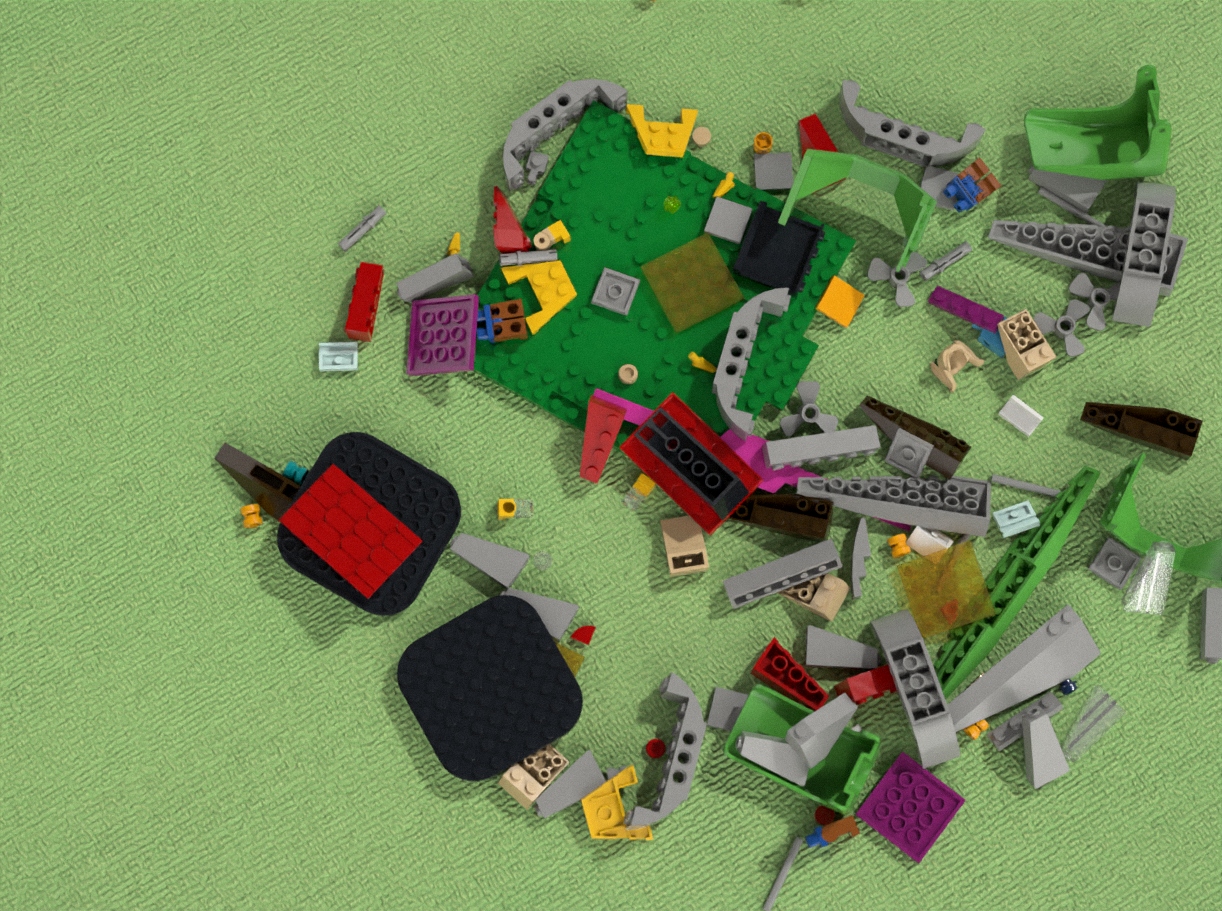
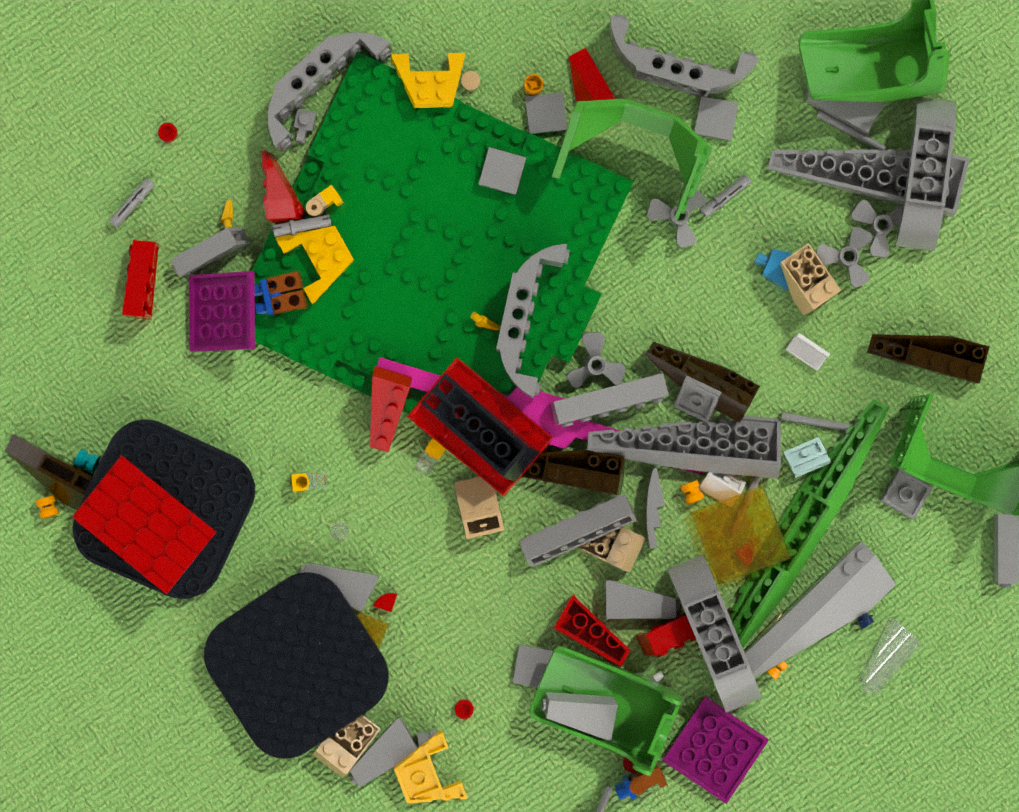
camera: 10 degrees left, 10 degrees up
light aqua plate [319,342,358,372] -> none
light grey slope [450,533,530,590] -> none
light grey tile [591,267,640,316] -> none
tan tile [619,364,638,384] -> none
light grey slope [623,672,707,830] -> none
clear yellow plate [641,233,744,333] -> none
clear neon green plate [664,196,681,214] -> none
yellow bar [713,172,735,198] -> none
black panel [732,200,826,297] -> none
light grey wedge [785,693,858,769] -> none
light orange tile [815,275,865,328] -> none
magenta plate [928,285,1004,334] -> none
tan hair [930,341,984,393] -> none
hips [943,157,1002,213] -> none
light grey plate [987,692,1063,751] -> none
light grey slope [1022,706,1070,789] -> none
clear slope [1121,541,1176,615] -> none
none -> red tile [158,123,178,143]

